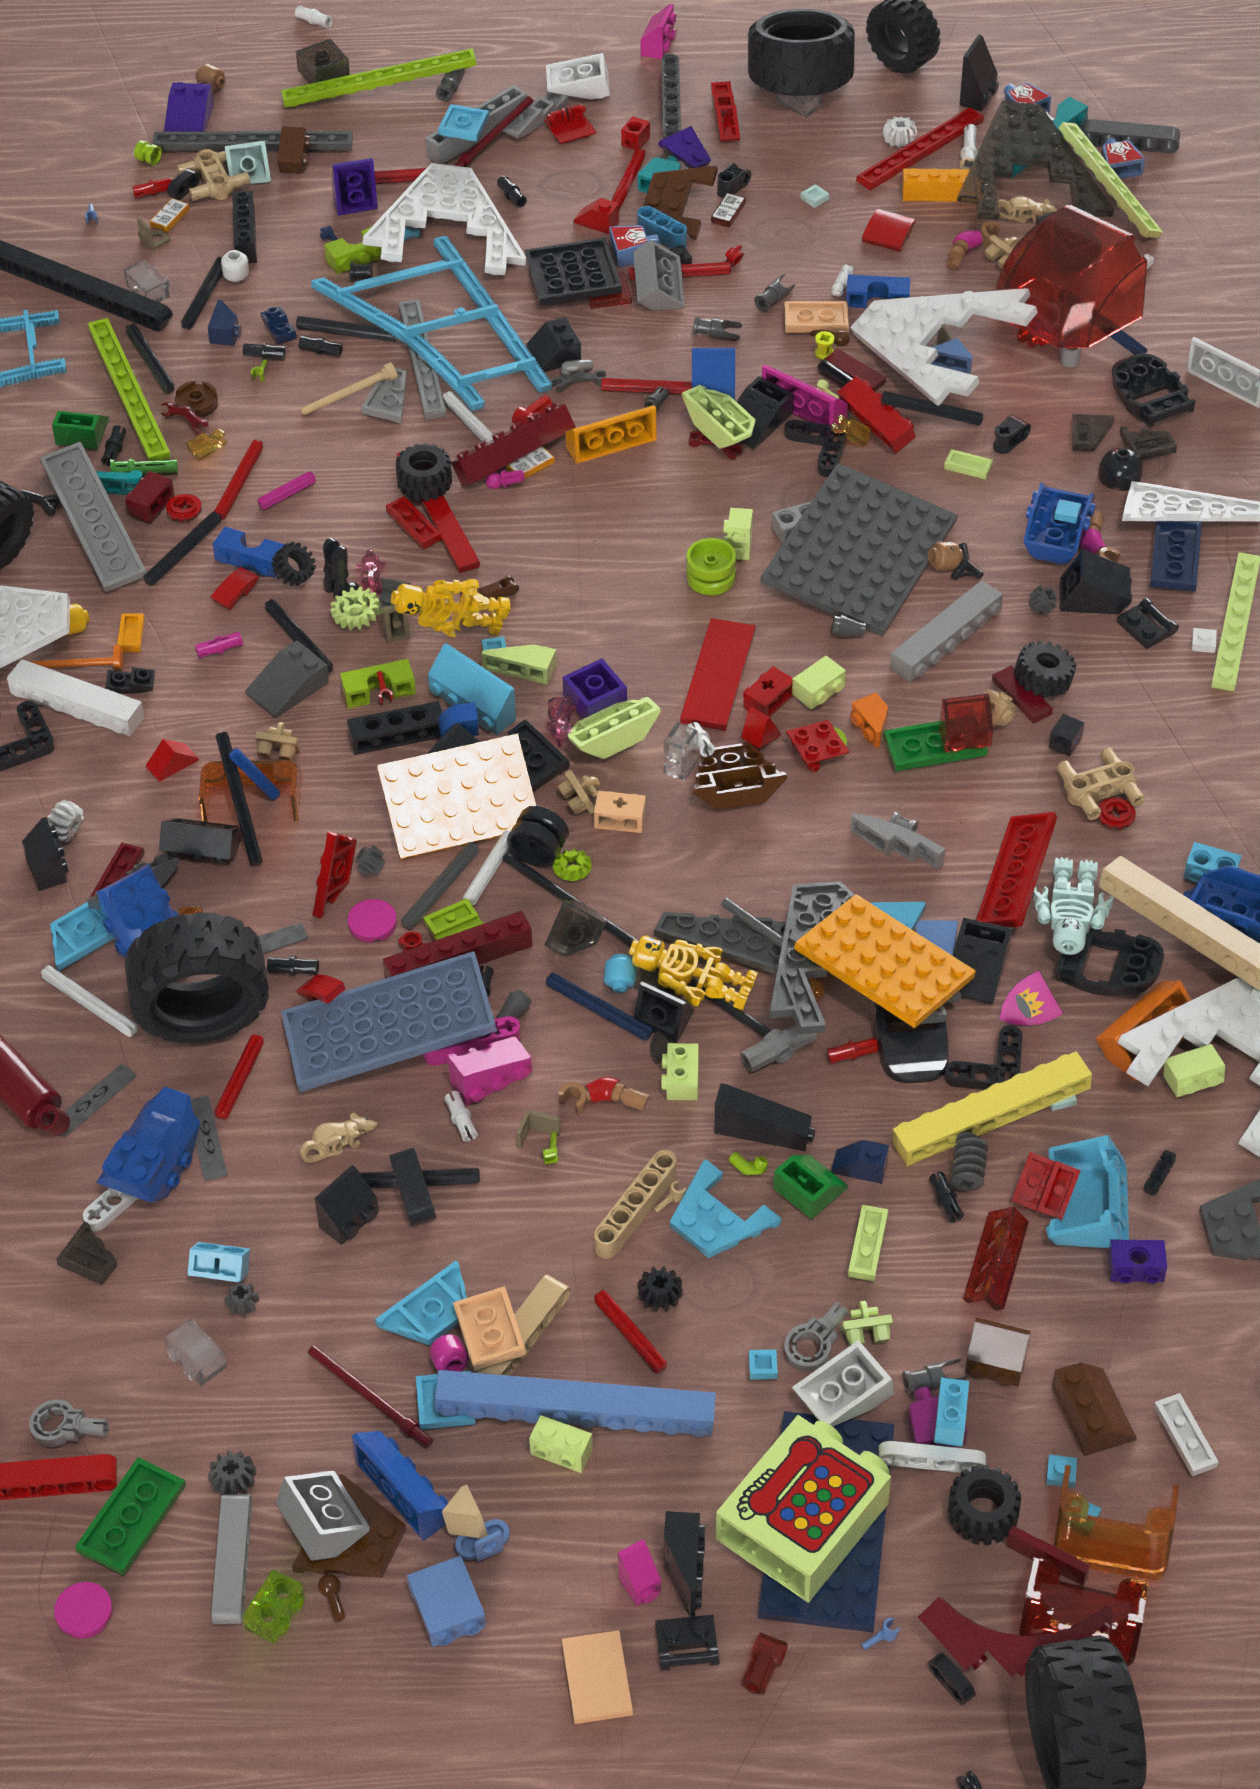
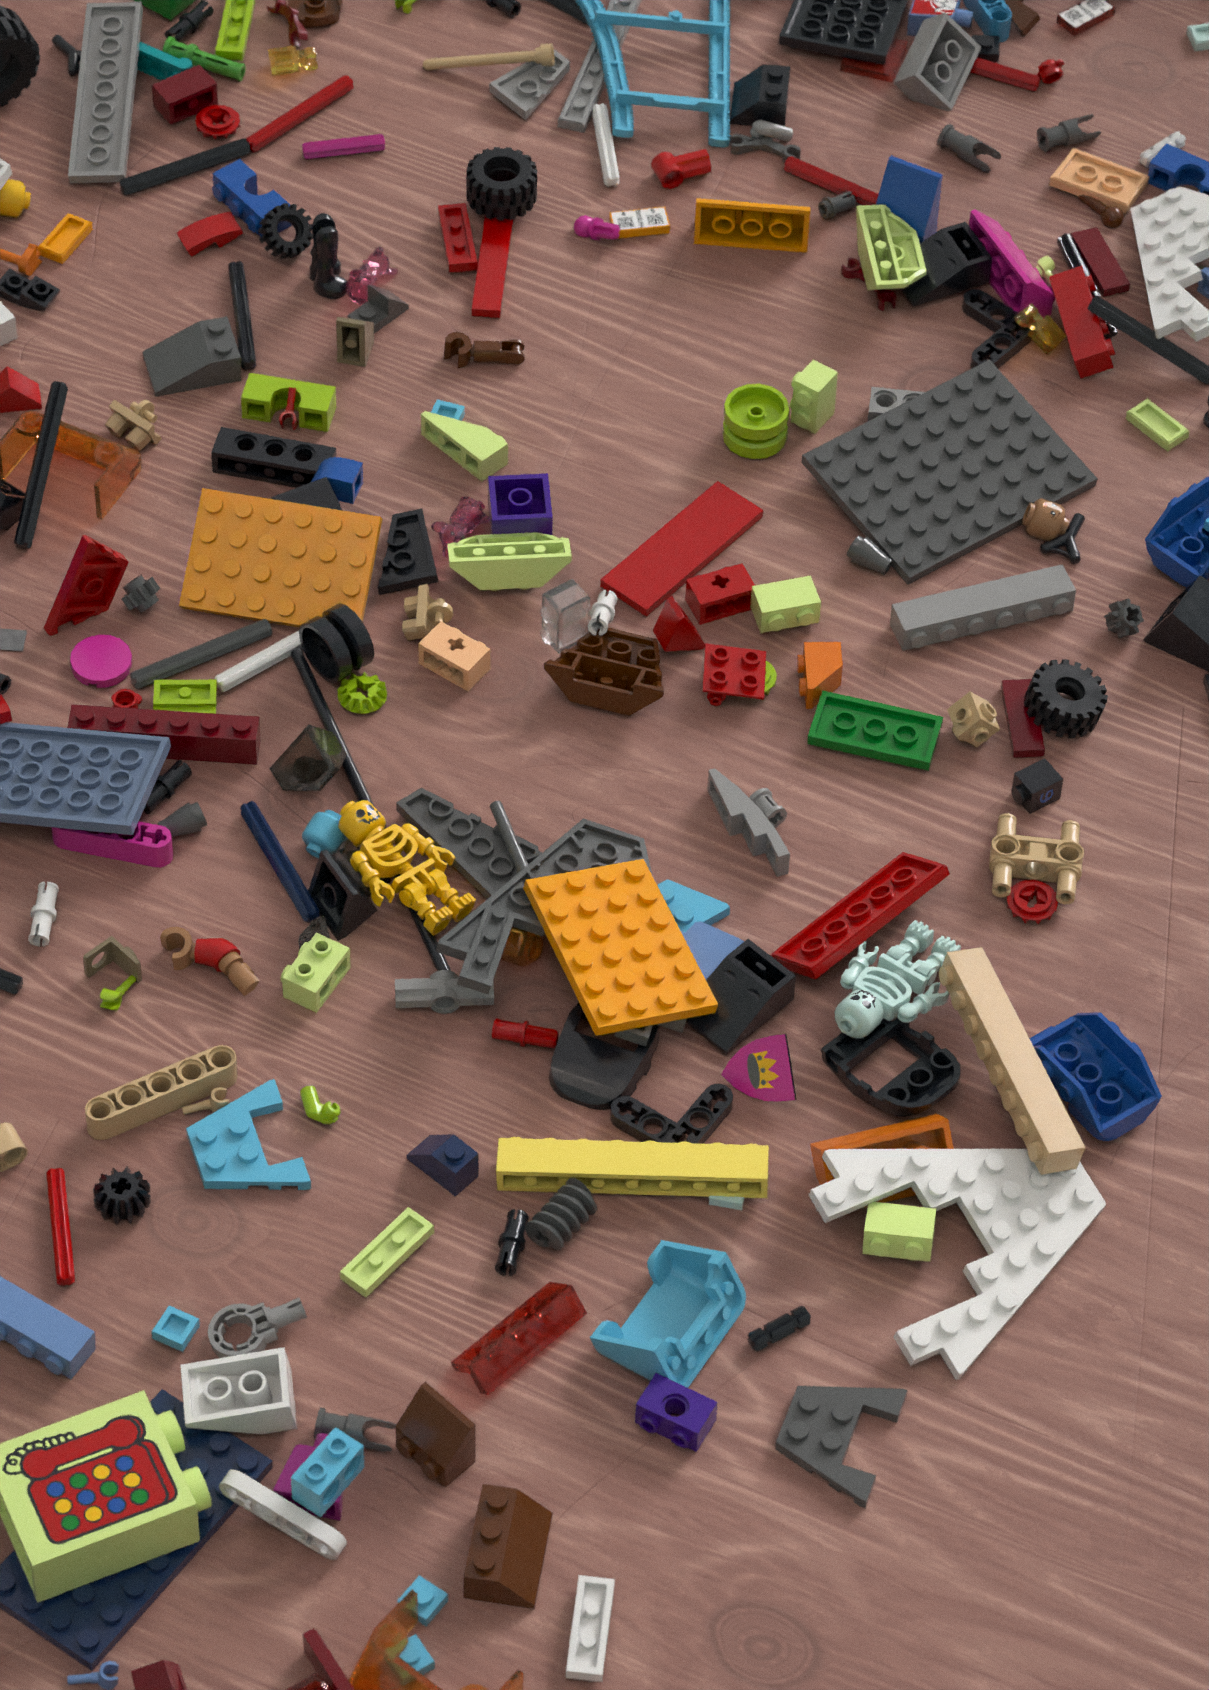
camera: 25 degrees right, 0 degrees up
dark pink pin [195,631,243,659] -> none
blue axle [229,748,280,801] -> none
yellowish green gear [330,586,381,630] -> none
yellow piece [391,579,511,637] -> none
medium azure slope [428,643,516,736] -> none
dark pink wedge [448,1037,532,1106] -> none
dark red brick [451,403,576,486] -> none
black slope [714,1083,816,1152] -> none
green slope [773,1154,848,1219] -> none
neon yellow bush [815,331,834,360] -> none
yellowish green hips [840,1301,893,1346] -> none
clear red slope [939,693,993,752] -> none
black tyre [948,1465,1021,1545] -> none
red slope [1011,1152,1081,1220] -> none
medium azure brick [1183,842,1242,883] -> none

